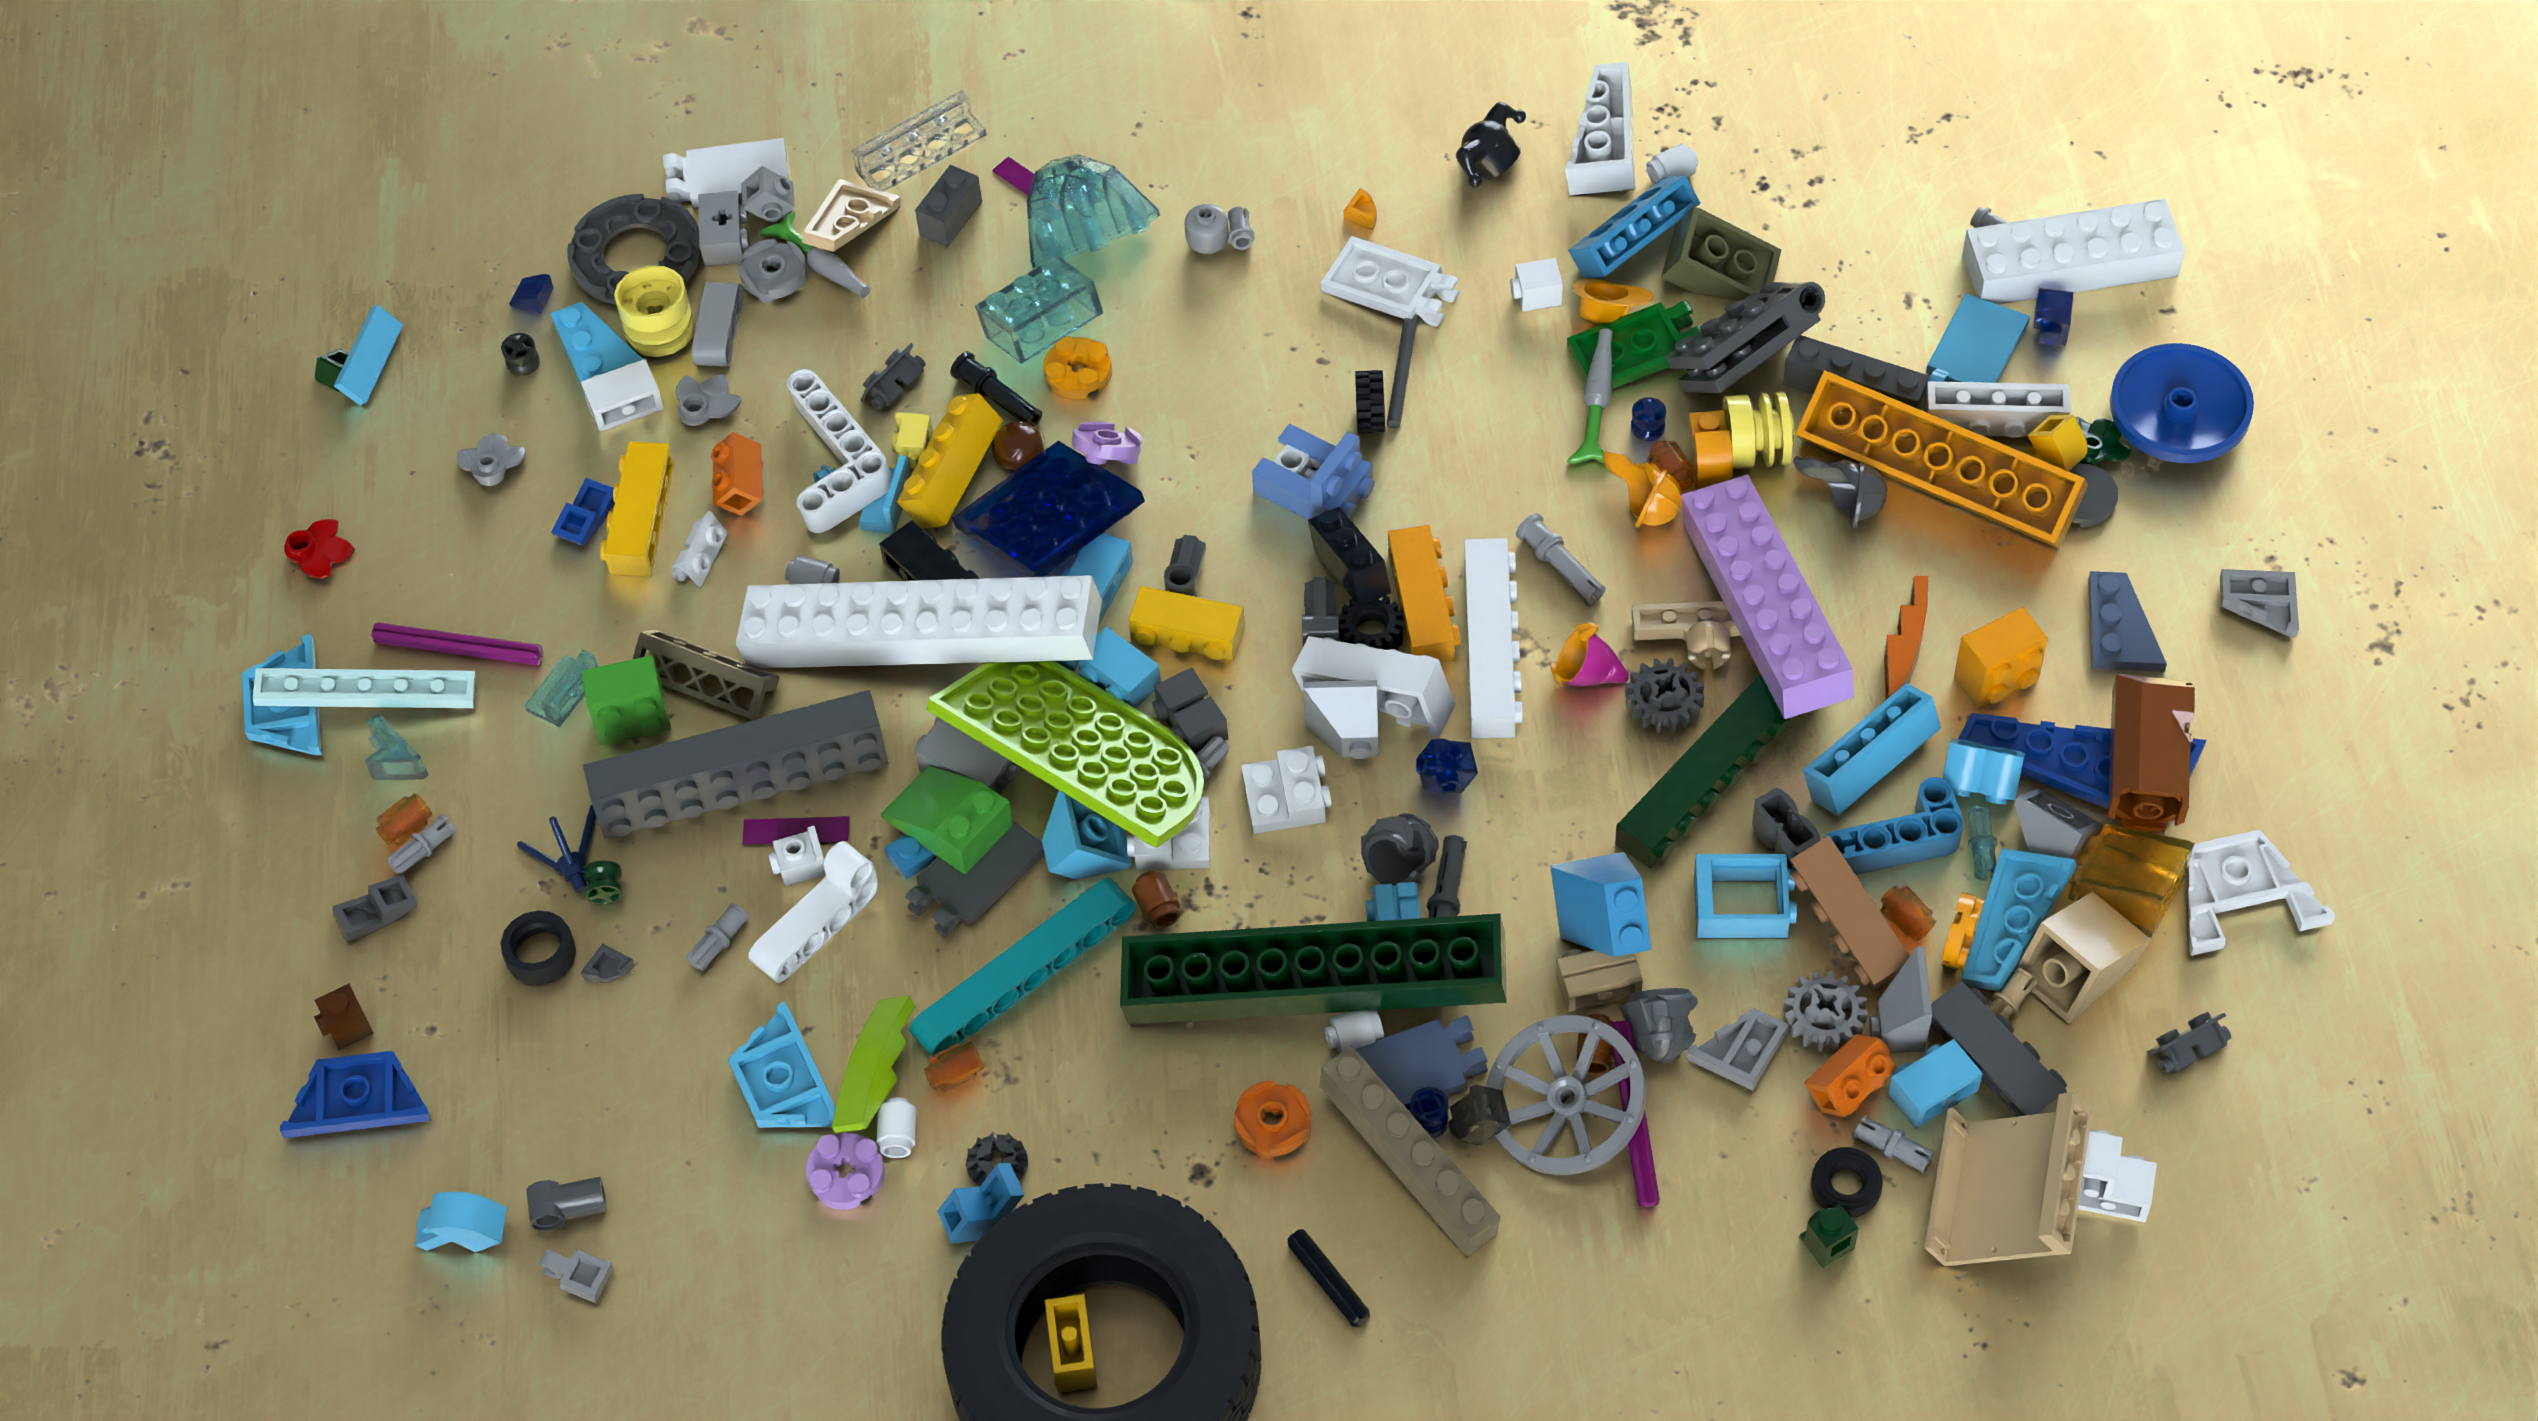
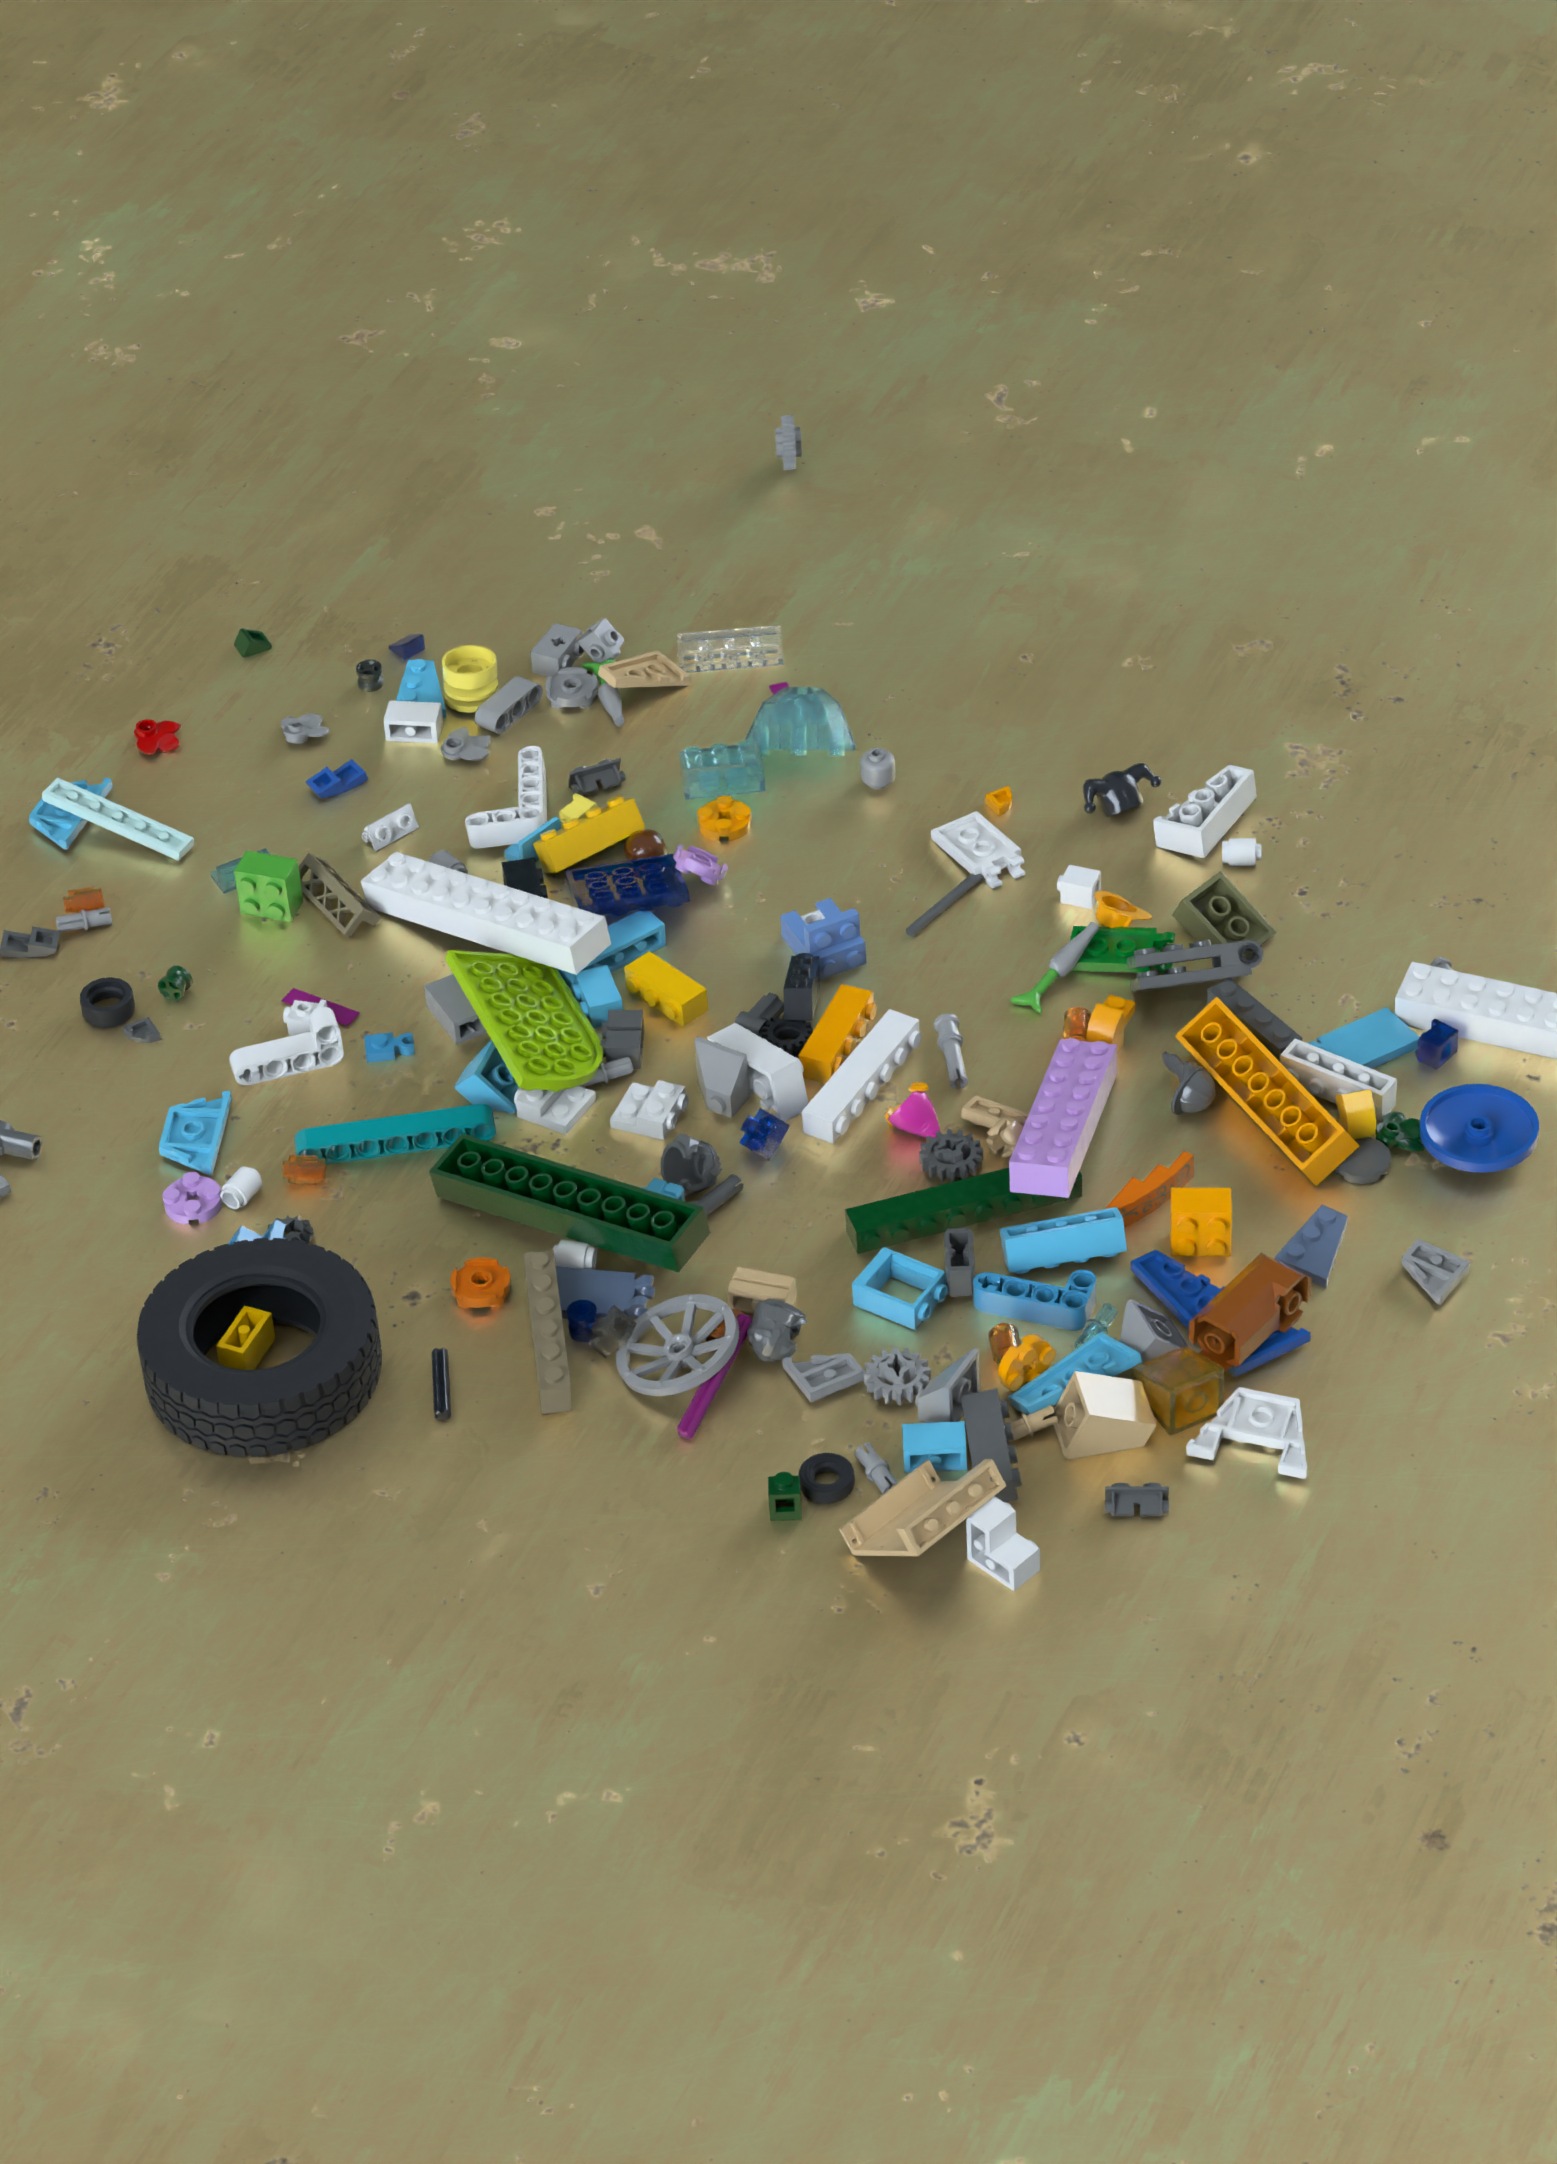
camera: 30 degrees right, 15 degrees down
medium azure tile [334,305,404,405] -> none
clear light blue slope [365,713,429,780] -> none
magenta axle [371,622,544,665] -> none
dark blue plant [517,805,596,893] -> none
dark grey plate [567,194,702,304] -> none
dark grey brick [583,690,889,839] -> none
yellow brick [600,441,675,577] -> none
white tile [663,138,789,208] -> none
light grey axle [686,903,749,970] -> none
orange brick [711,432,764,516] -> none
lime slope [832,995,916,1133] -> none
bright green slope [881,765,1013,875] -> none
dark grey tile [905,820,1045,937] -> none
dark grey brick [915,165,982,248] -> none
black pin [950,351,1042,426] -> none
dark orange brick [1132,871,1180,929] -> none
dark grey piece [1164,535,1206,597] -> none
light grey pin [1228,206,1255,250] -> none
black tyre [1355,370,1385,433] -> none
dark azure slope [1550,852,1651,957] -> none
dark azure brick [1568,175,1701,278] -> none
light orange piece [1603,450,1682,528] -> none
clear blue wheel [1631,397,1667,442] -> none
light yellow wheel [1722,392,1795,470] -> none
medium nougat brick [1789,835,1910,992] -> none
orange brick [1804,1034,1897,1117] -> none
medium azure brick [1942,738,2025,804] -> none

